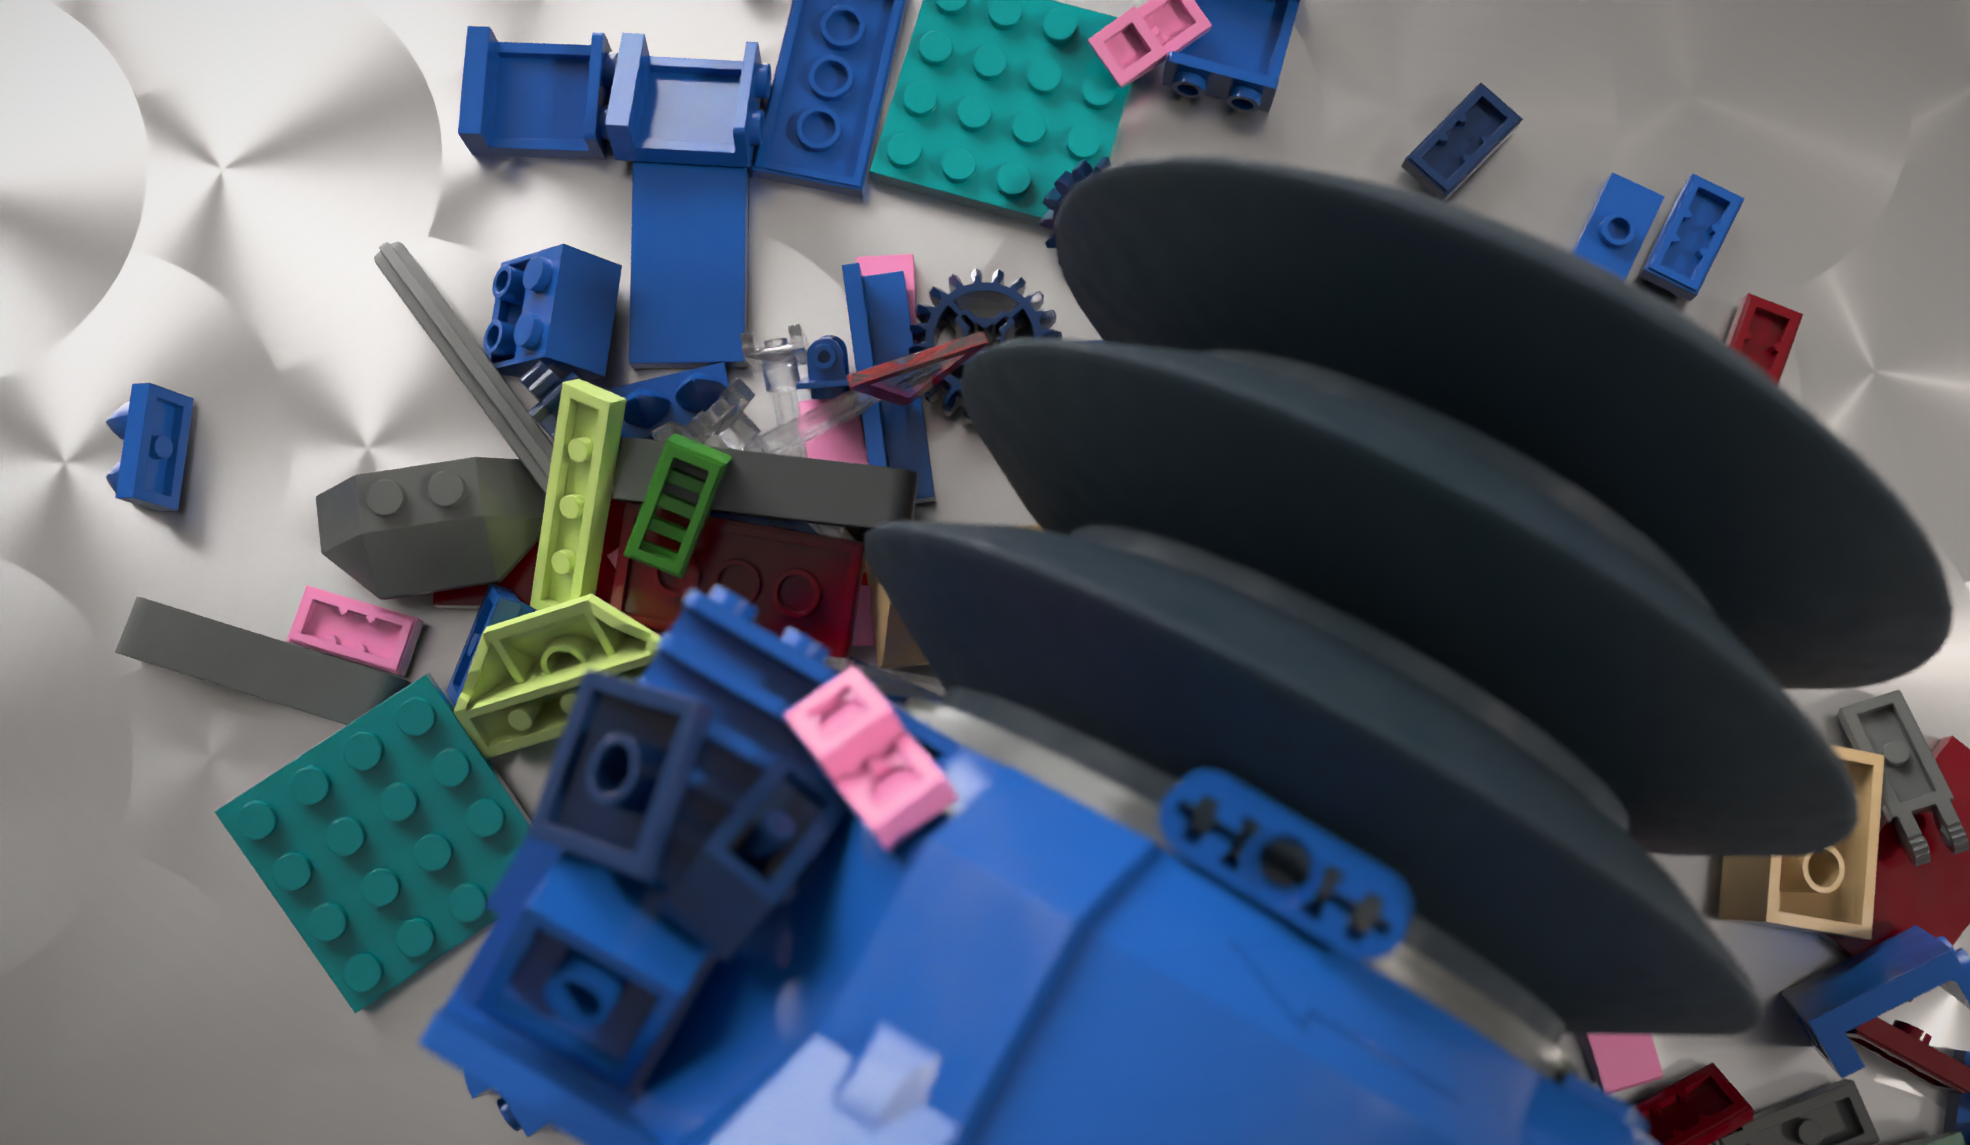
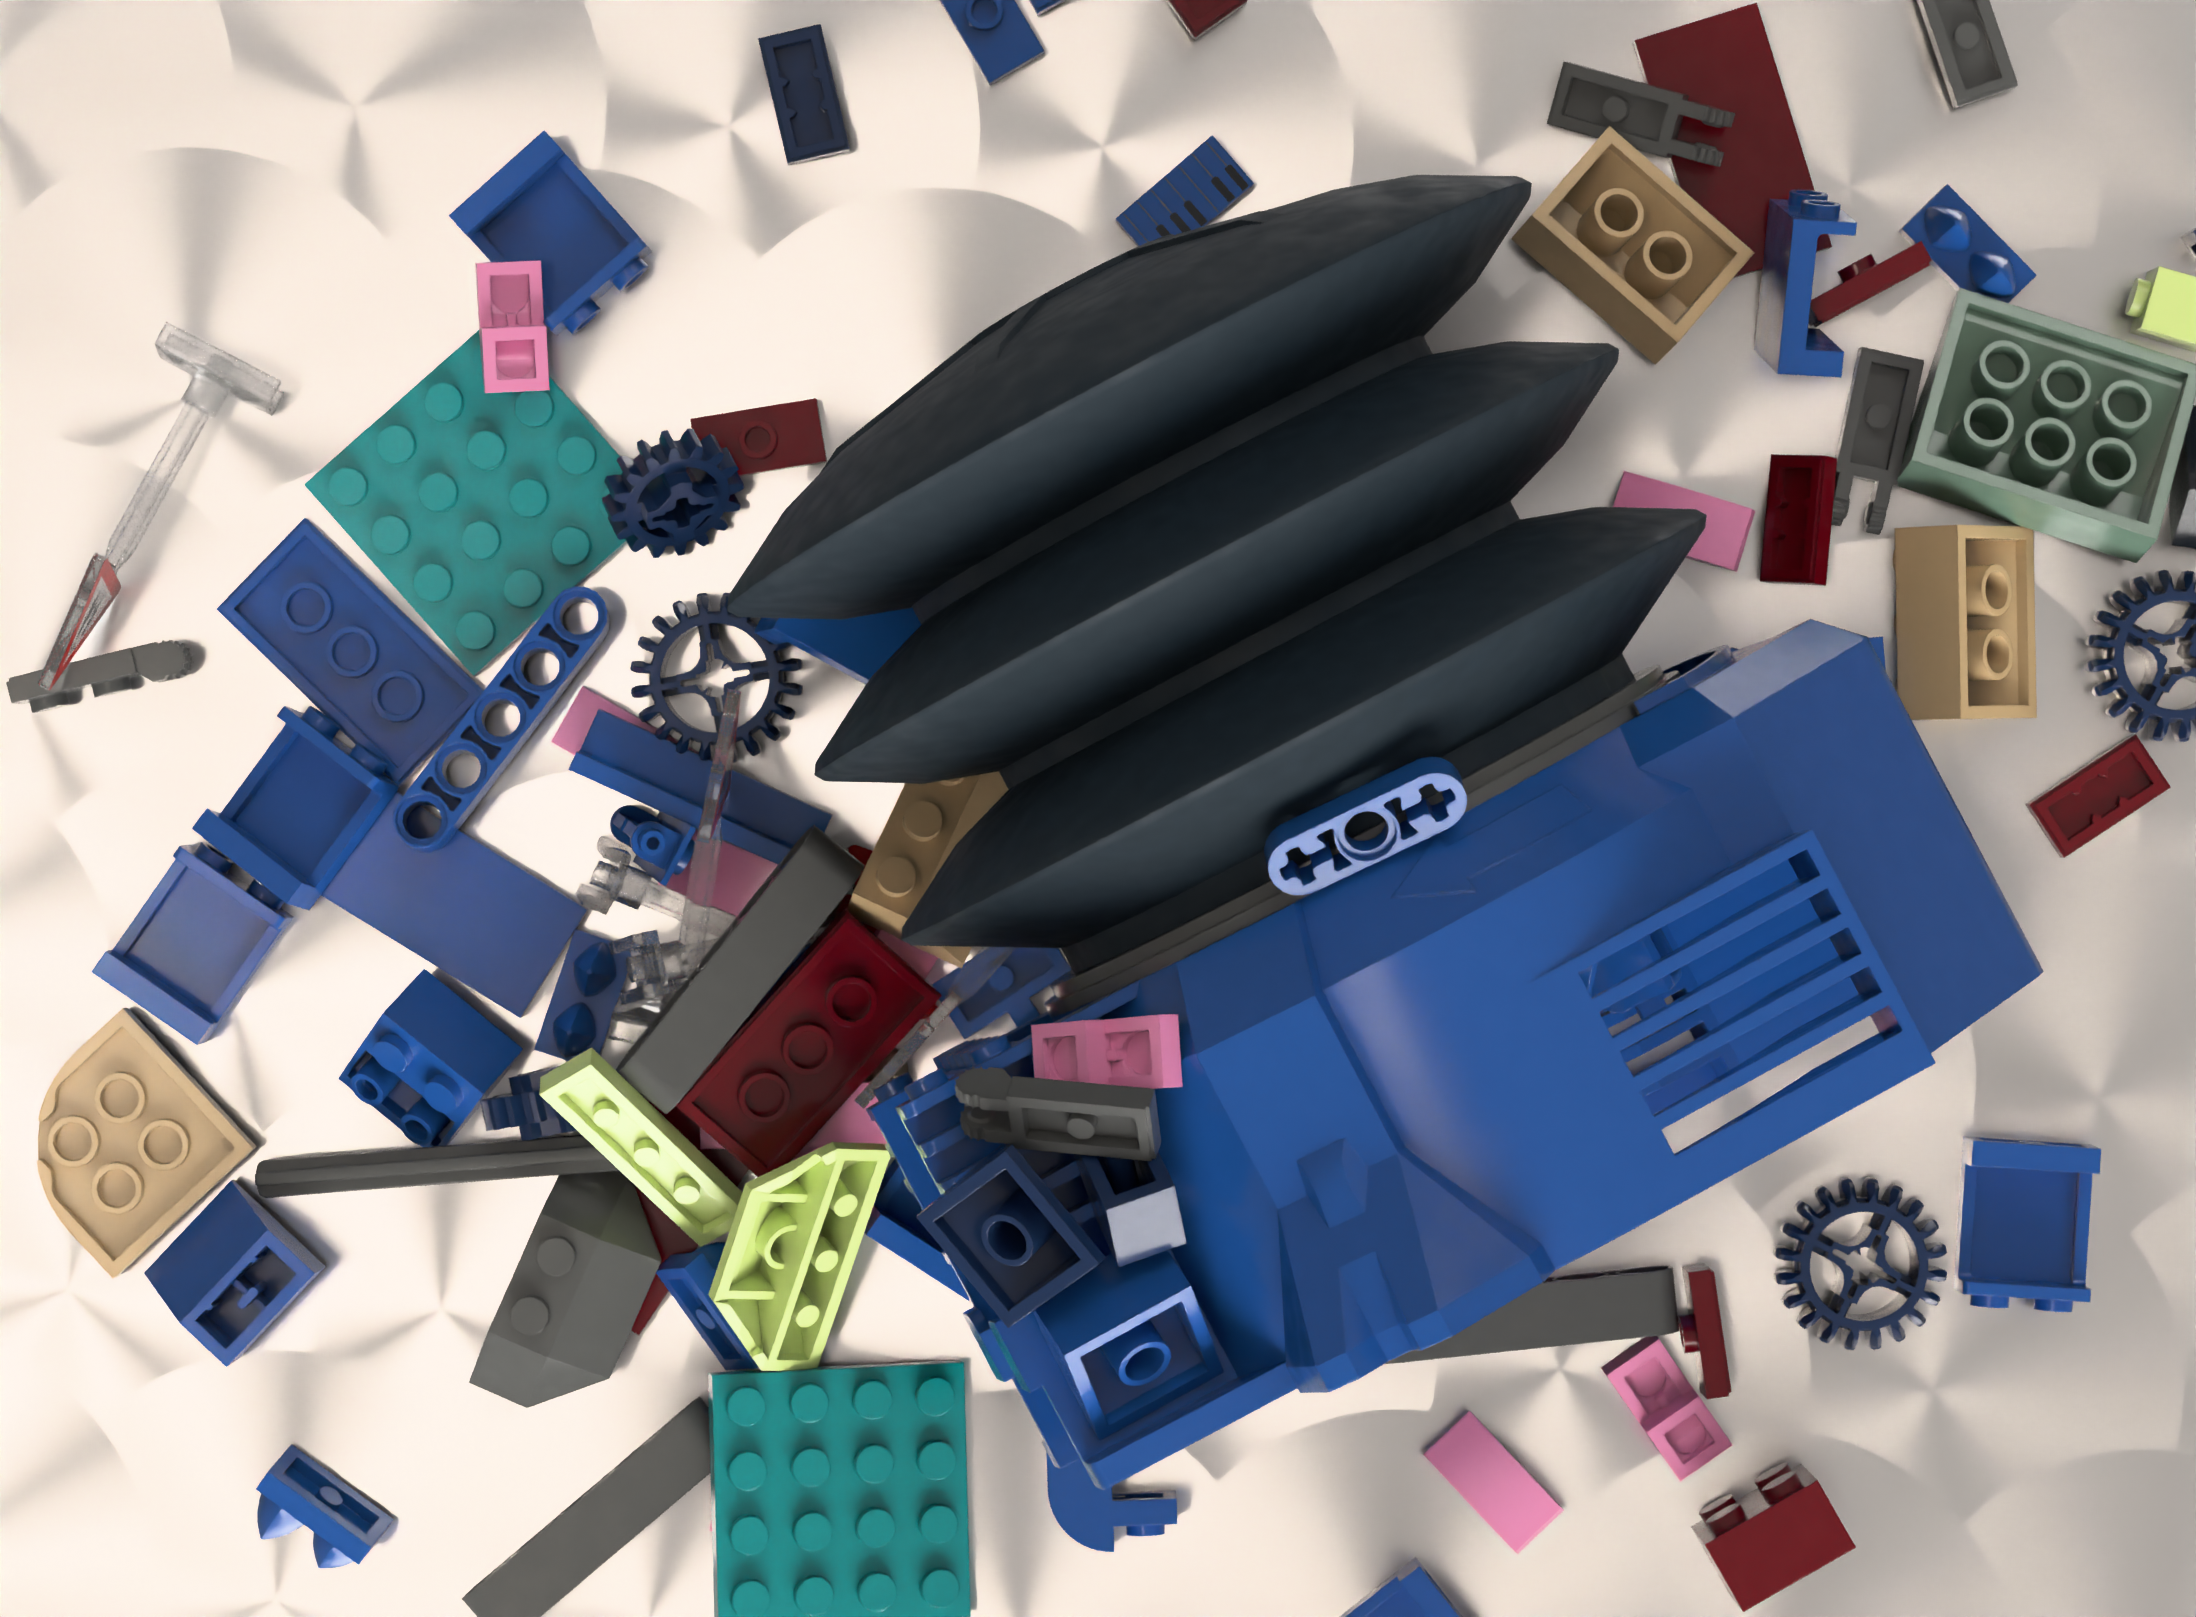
camera: 60 degrees left, 10 degrees up
bright pink plate [286,586,424,677] -> none
bright green slope [623,434,732,579] -> none
none -> tan plate [36,1007,257,1279]
none -> blue slope [144,1179,326,1367]
none -> blue beam [393,586,610,853]
none -> dark grey hinge [955,1066,1161,1161]

